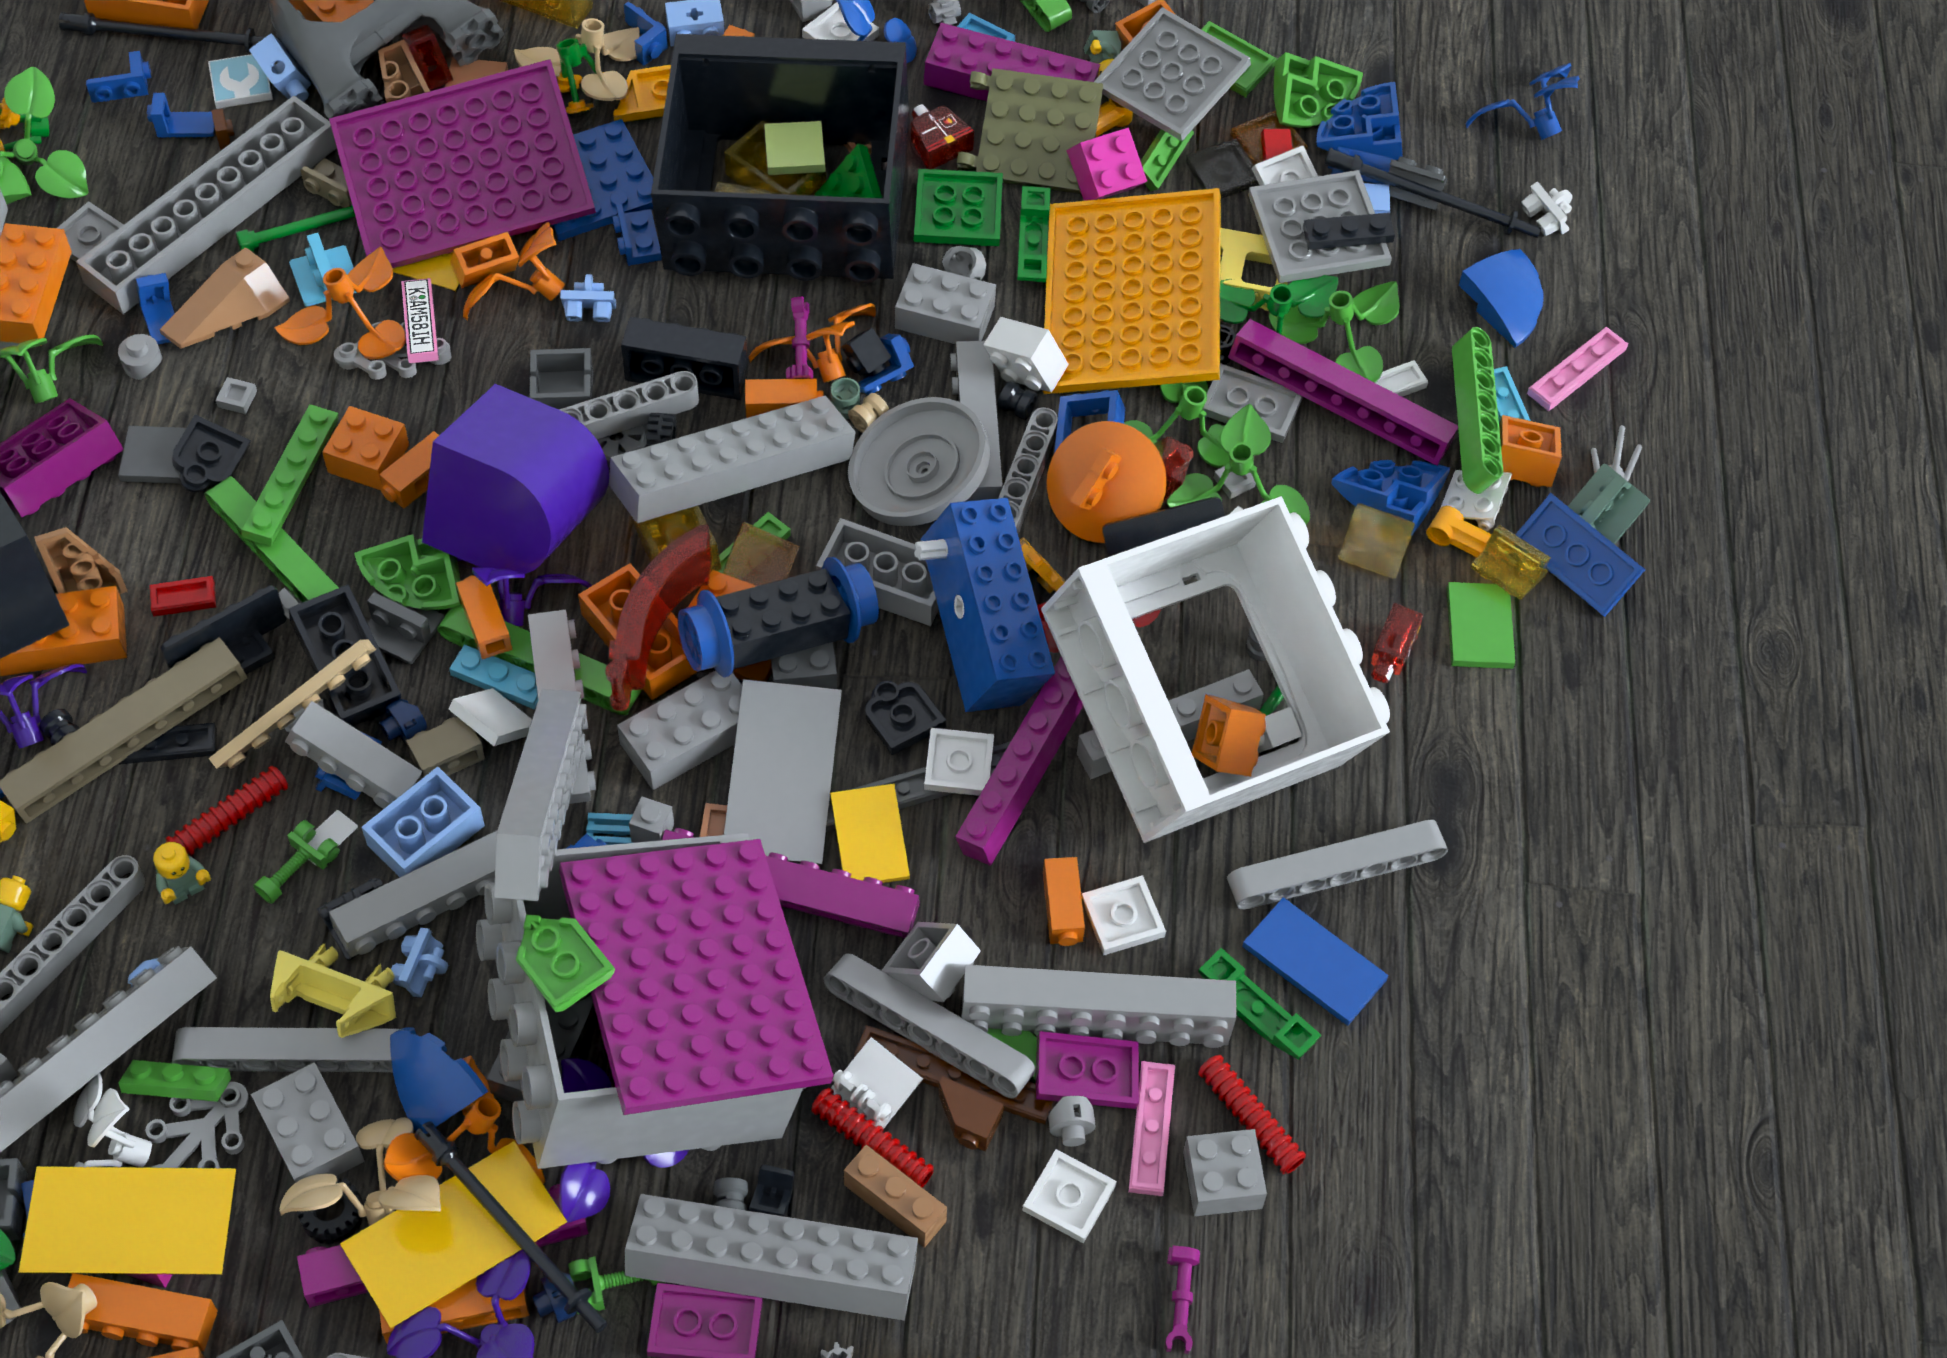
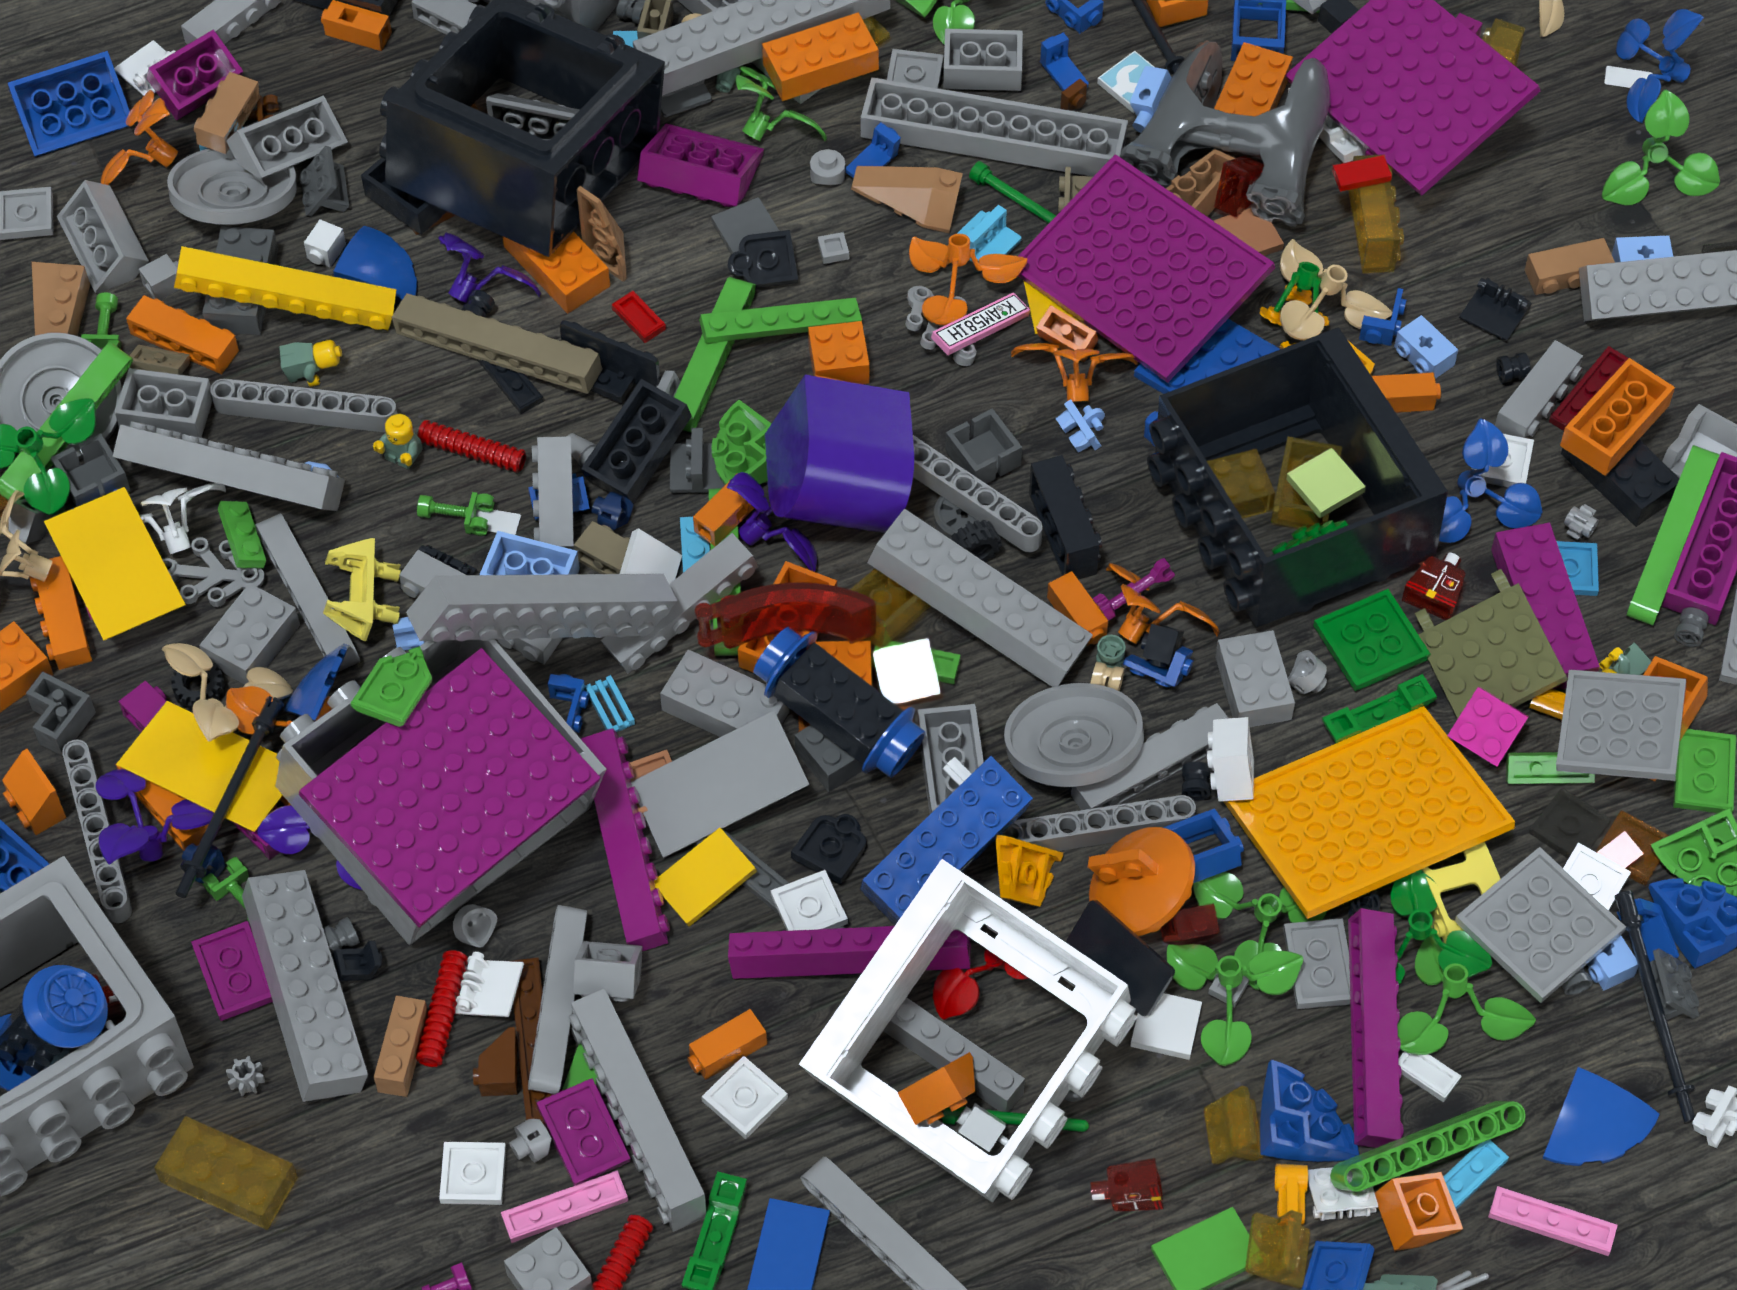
camera: 65 degrees right, 0 degrees up
tan plate [209,639,376,769] -> none
light grey brick [629,797,674,843] -> none
black plate [1303,213,1395,250] -> none
none -> light grey brick [943,29,1023,91]

